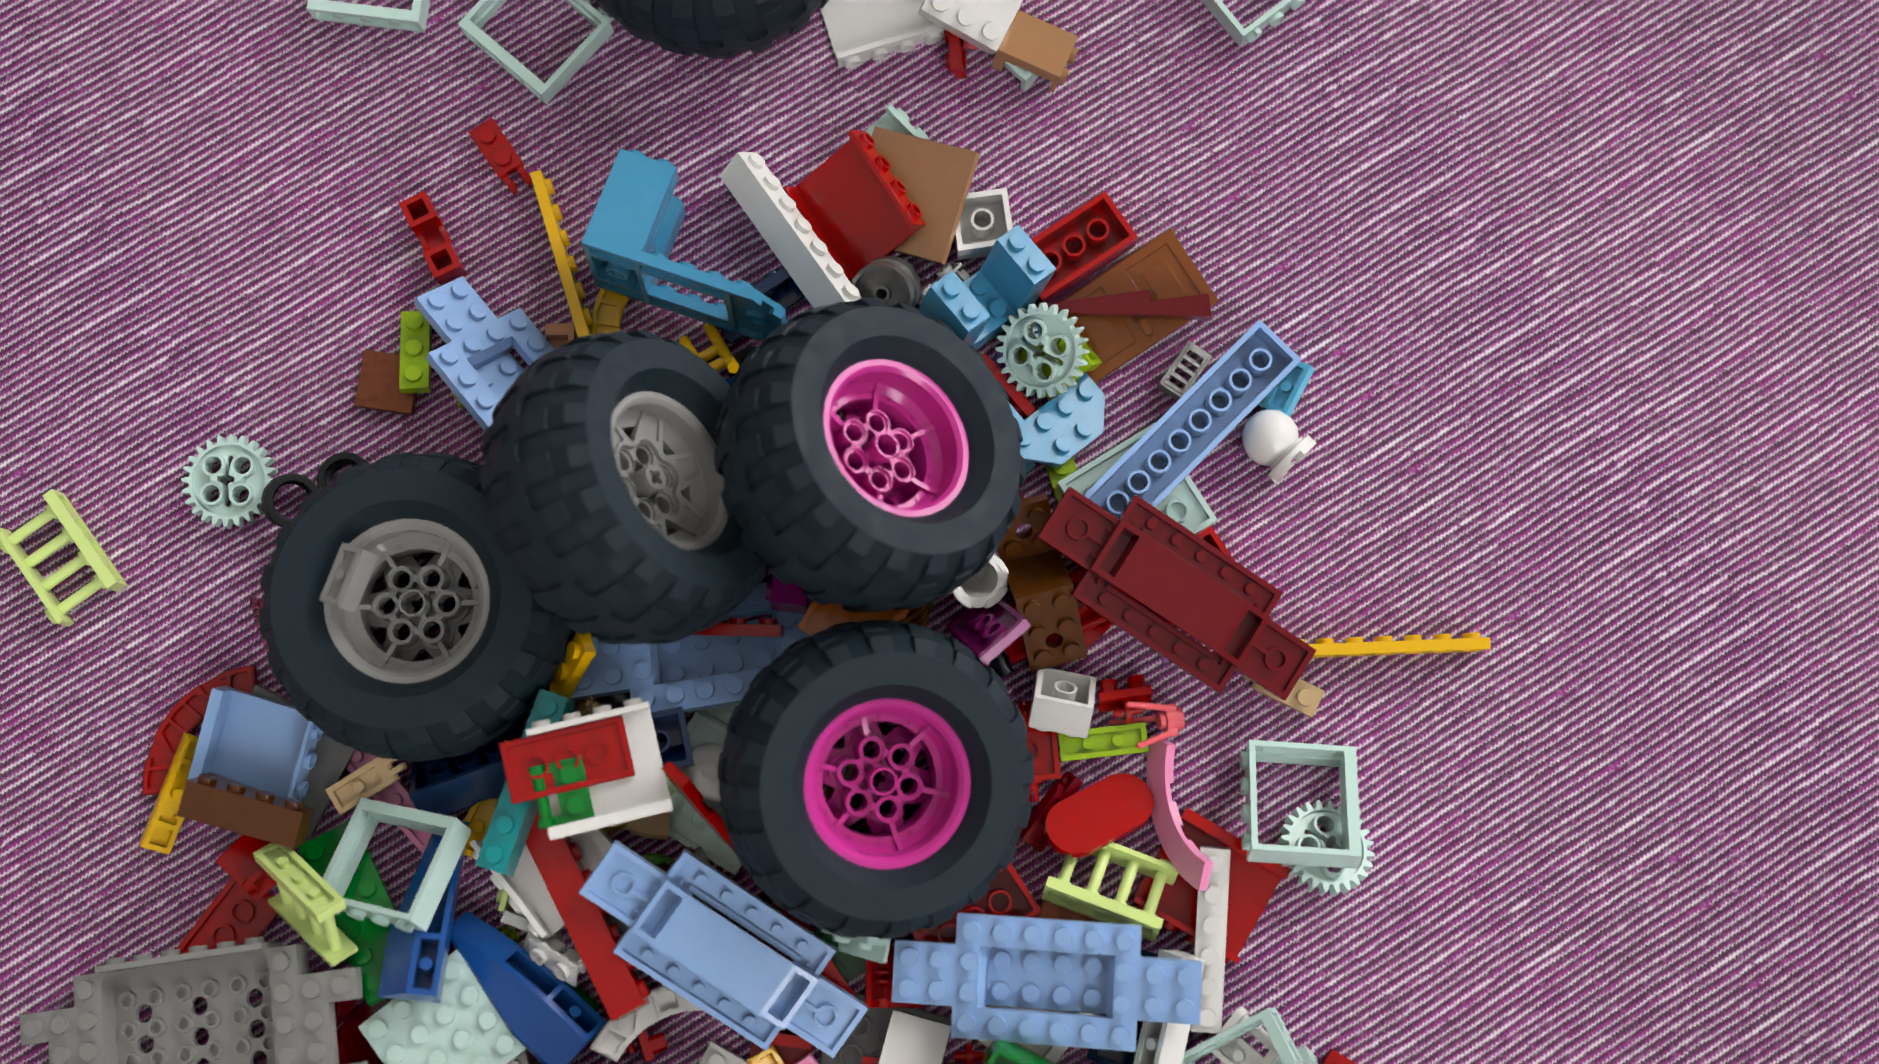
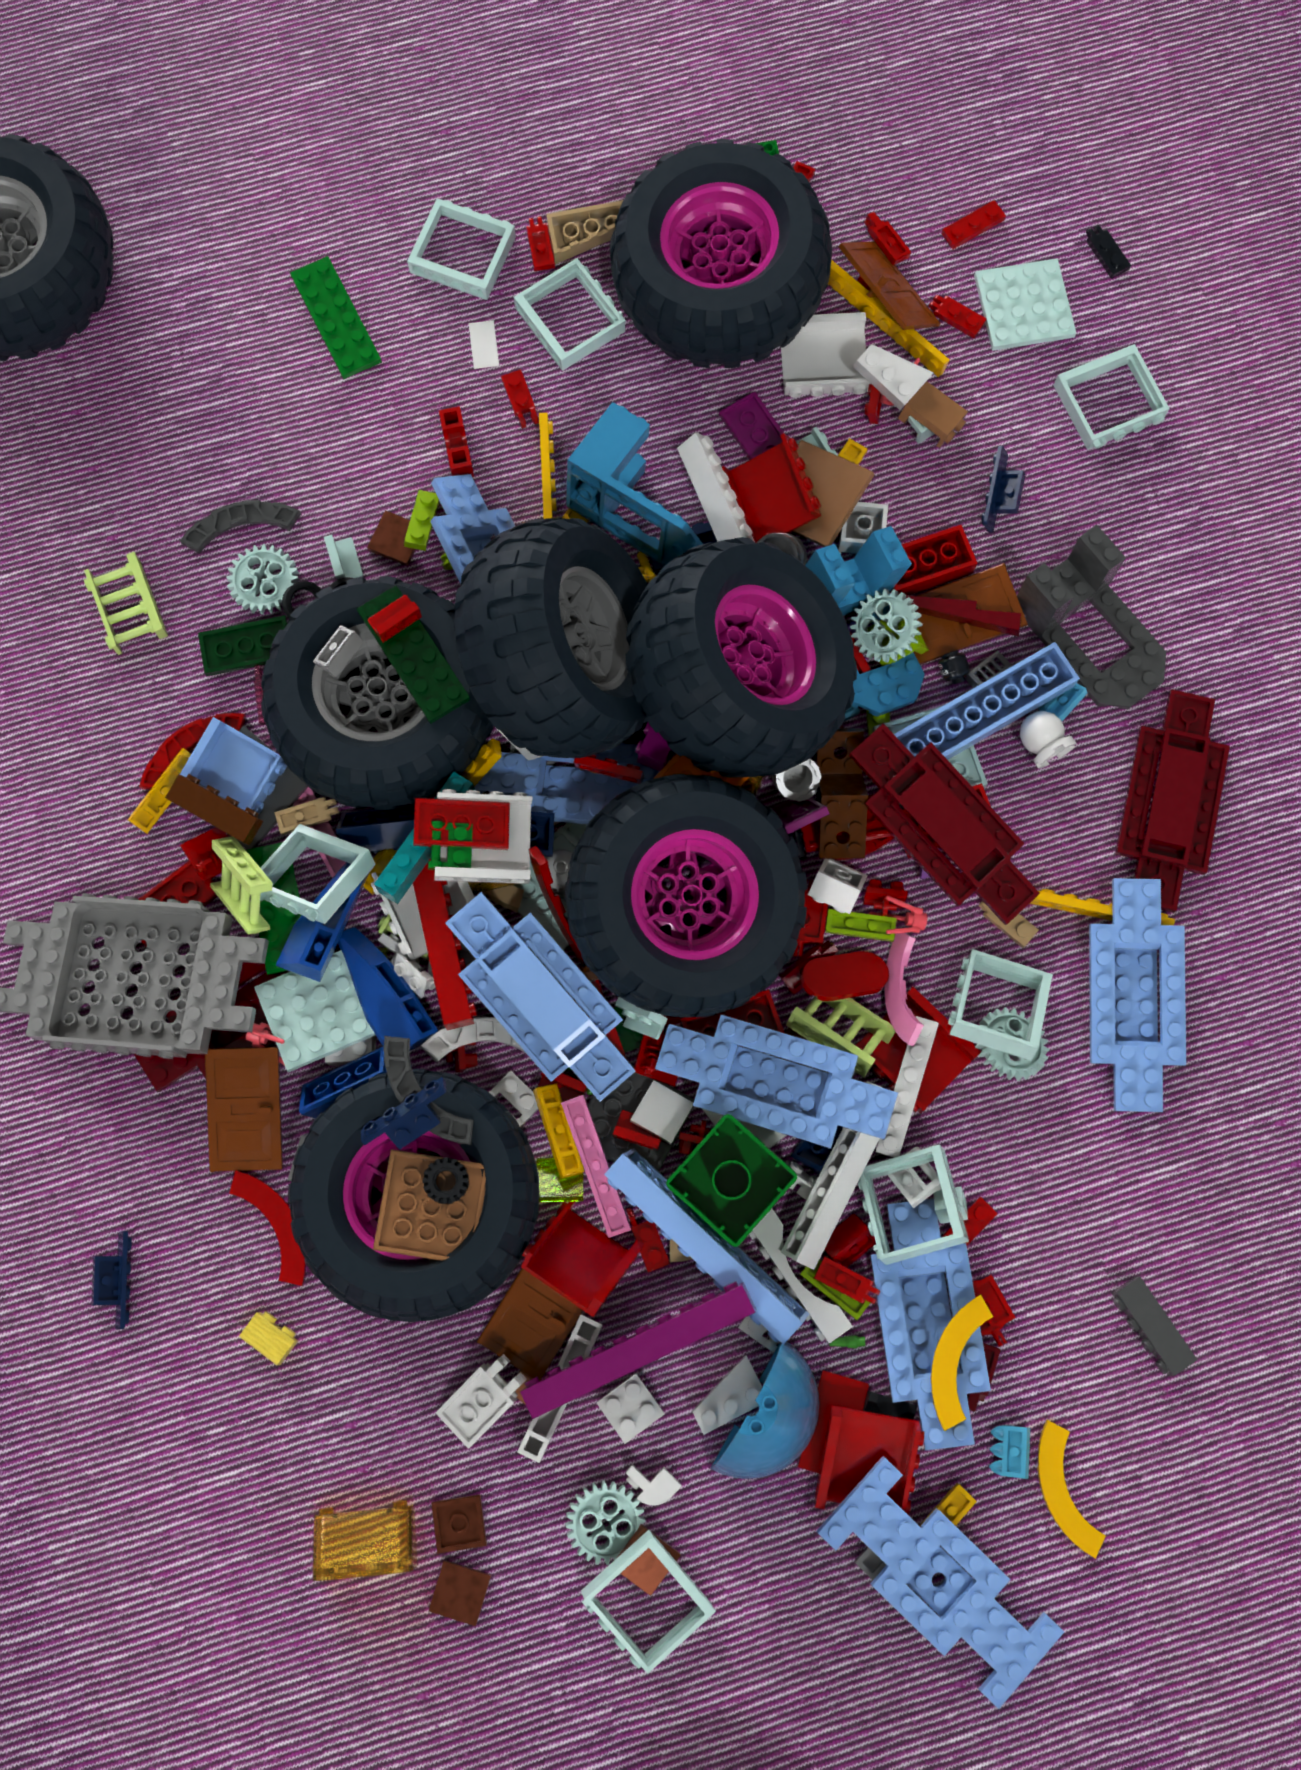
camera: 15 degrees right, 5 degrees down
none -> dark grey tile [180,500,301,554]
none -> dark green plate [198,615,288,677]
none -> green plate [290,256,382,380]
none -> light aqua panel [324,535,363,579]
none -> dark green plate [356,585,470,724]
none -> red panel [368,595,422,643]
none -> white sticker [469,320,499,369]
none -> magenta tile [719,391,784,460]
none -> yellow plate [838,438,868,465]
none -> black head [938,650,970,684]
none -> dark blue bracket [982,445,1026,533]
none -> dark grey bracket [1017,524,1166,710]
none -> light blue piece [1089,878,1186,1112]
none -> dark red piece [1115,689,1230,913]

